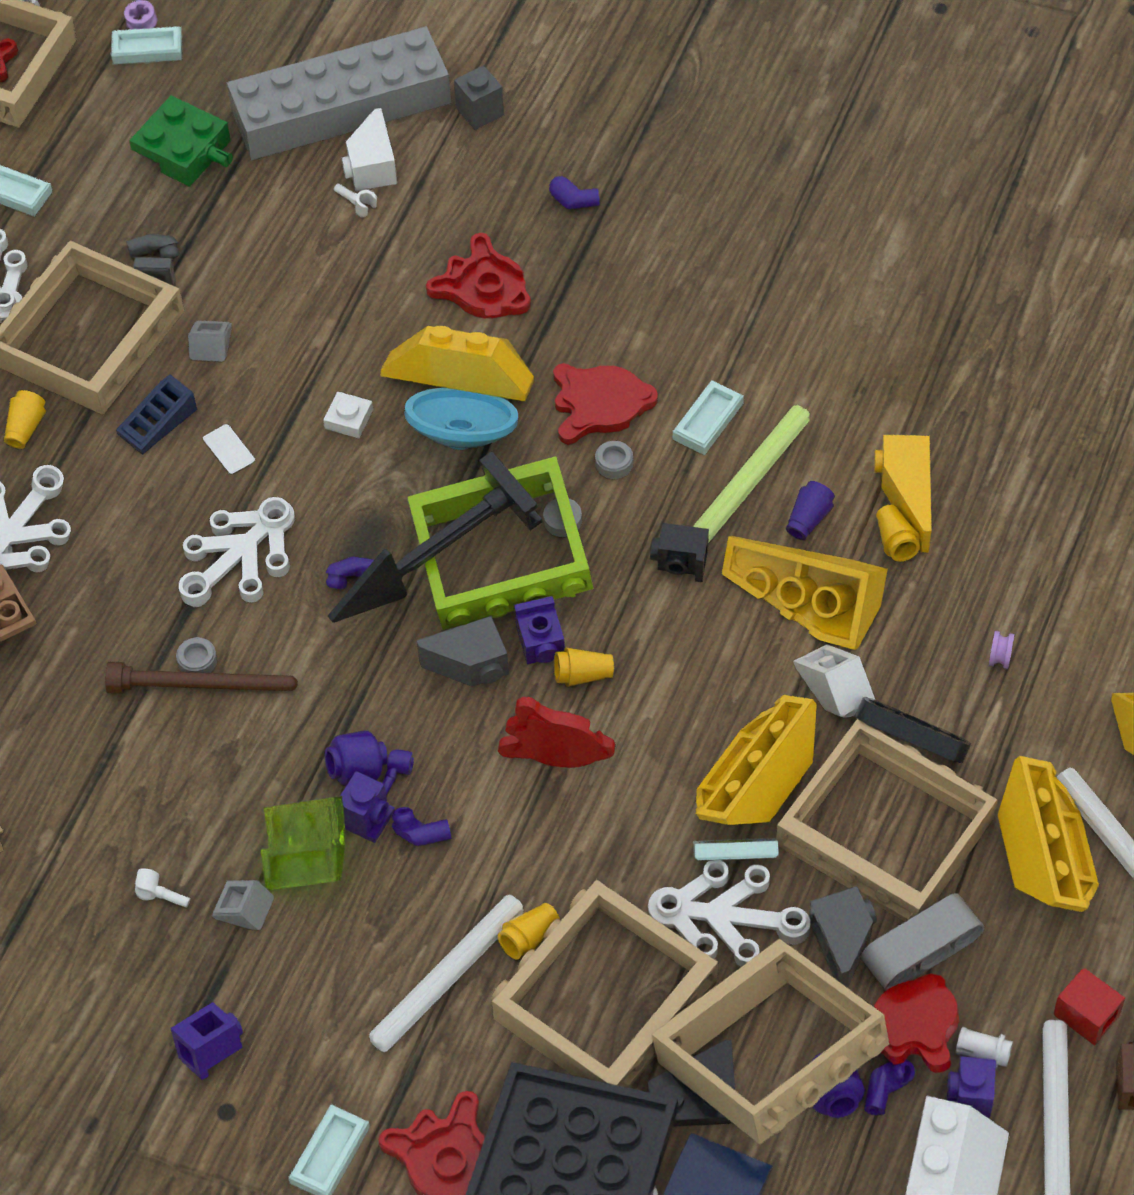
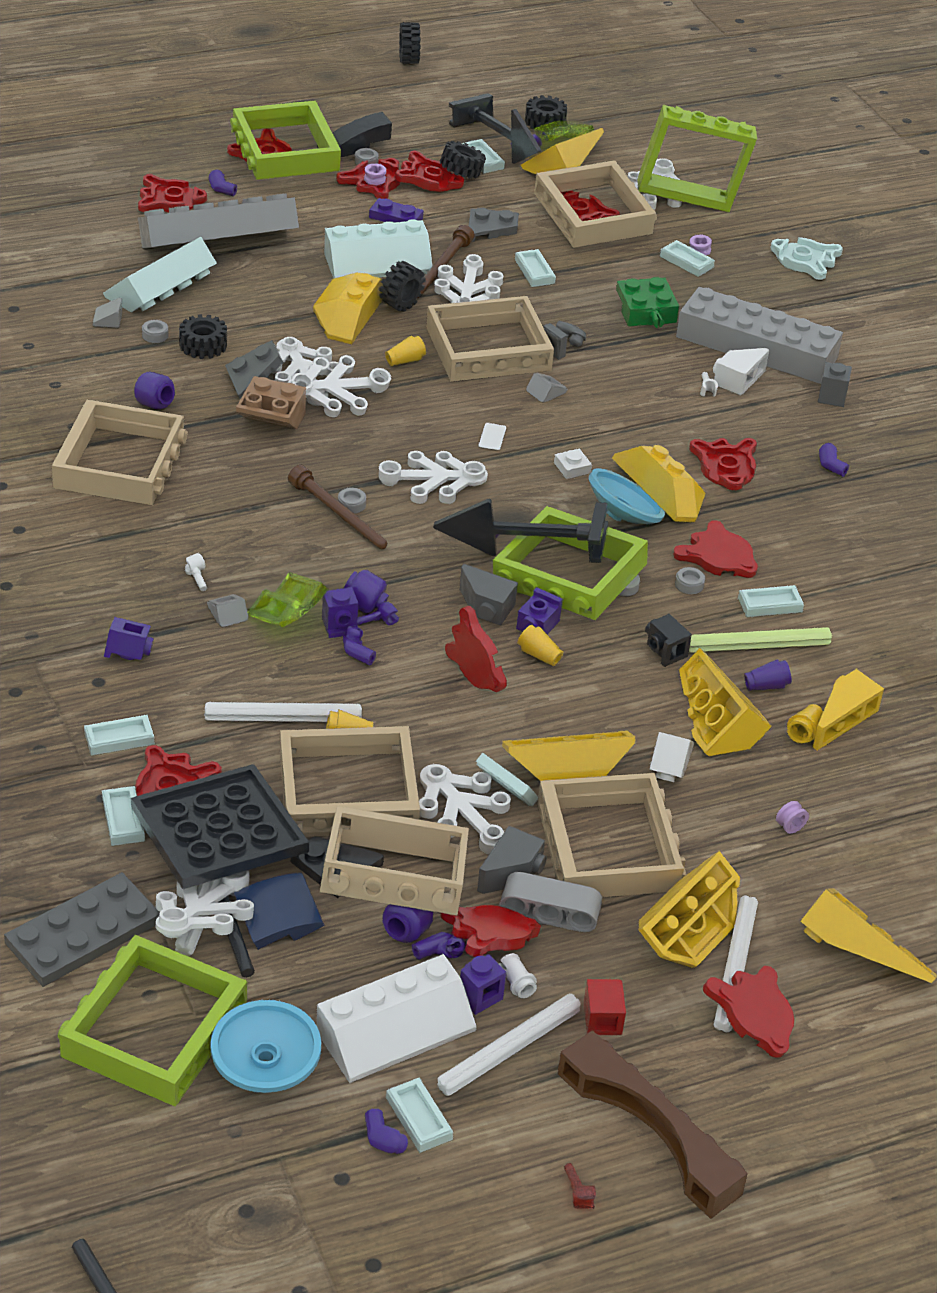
camera: 40 degrees right, 15 degrees down
dark blue slope [116,374,197,455] -> none
black beam [855,697,971,763] -> none

